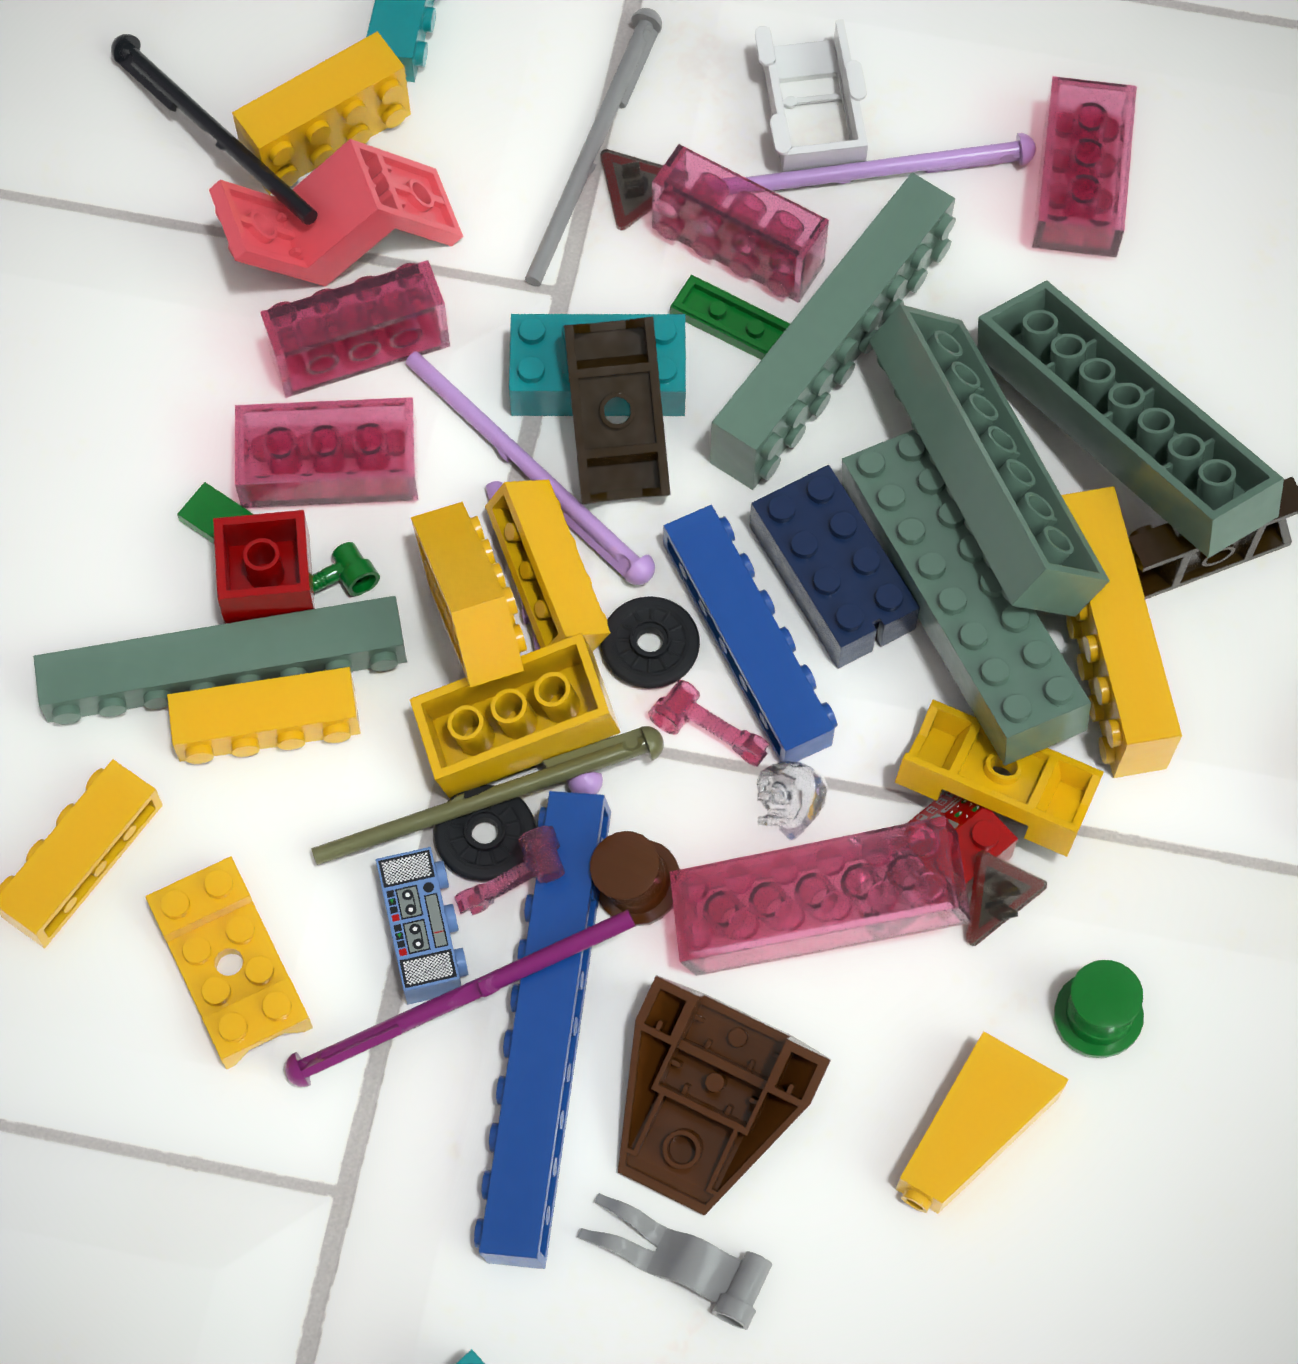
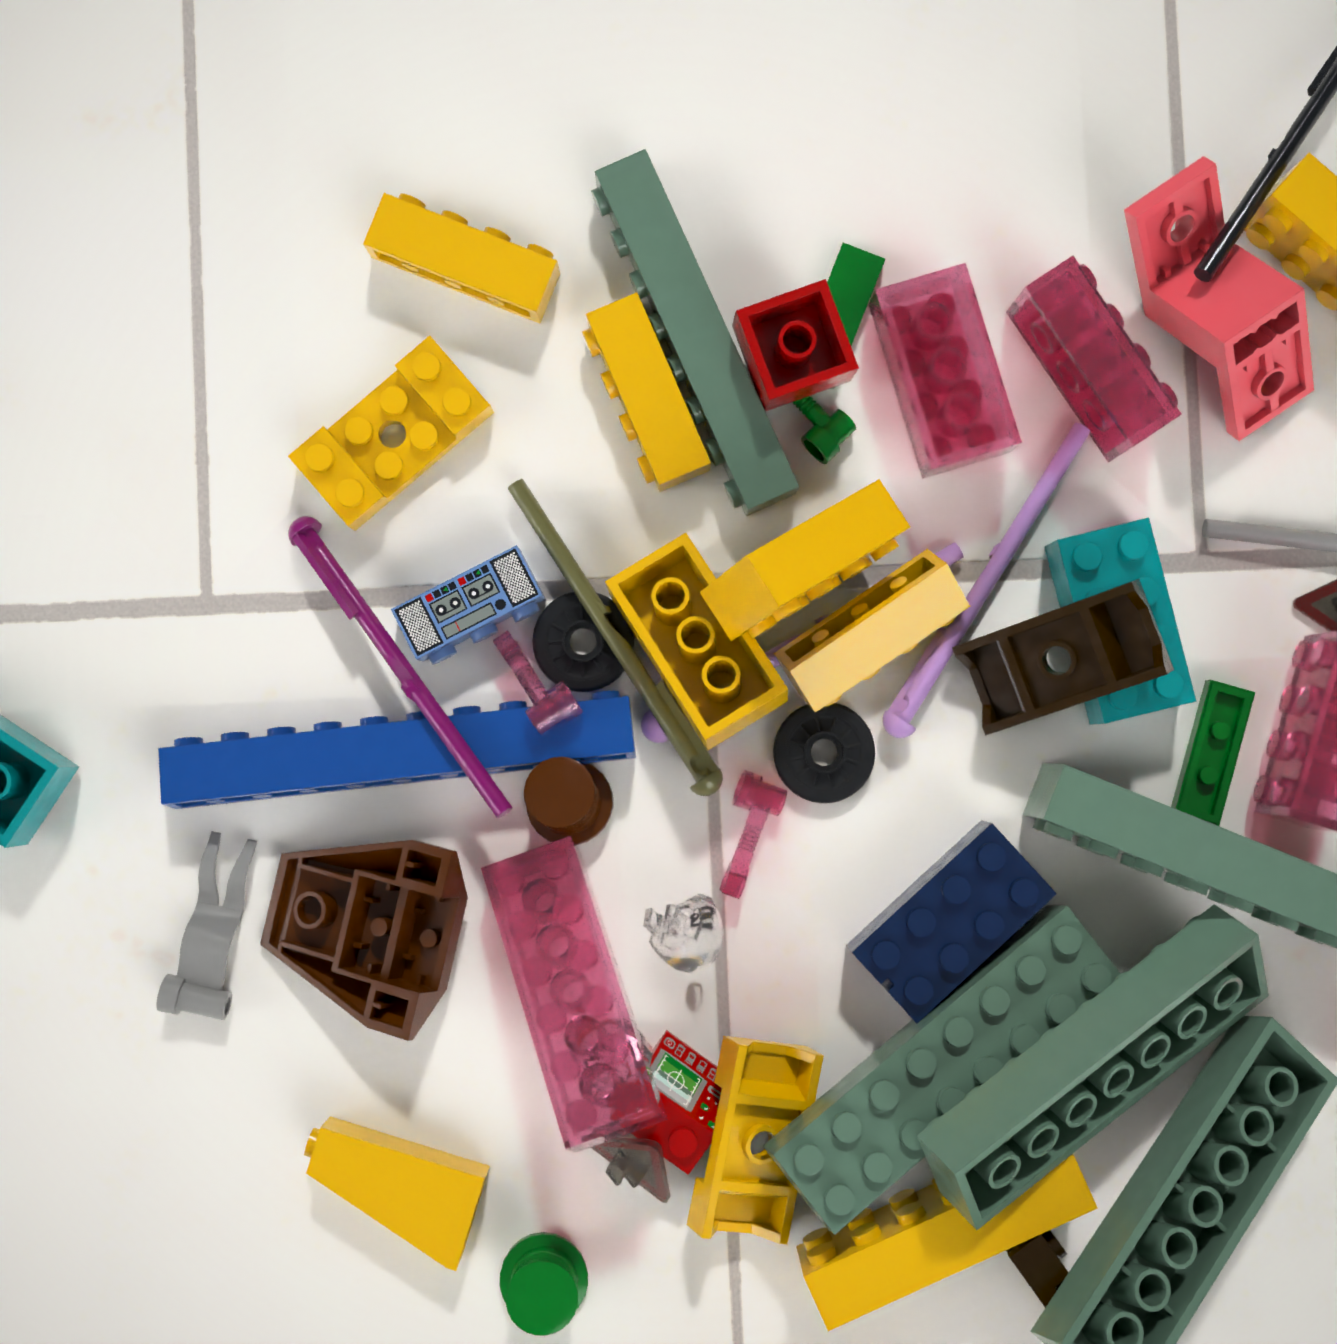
camera: 80 degrees right, 20 degrees up
blue brick [663,504,838,768] -> none

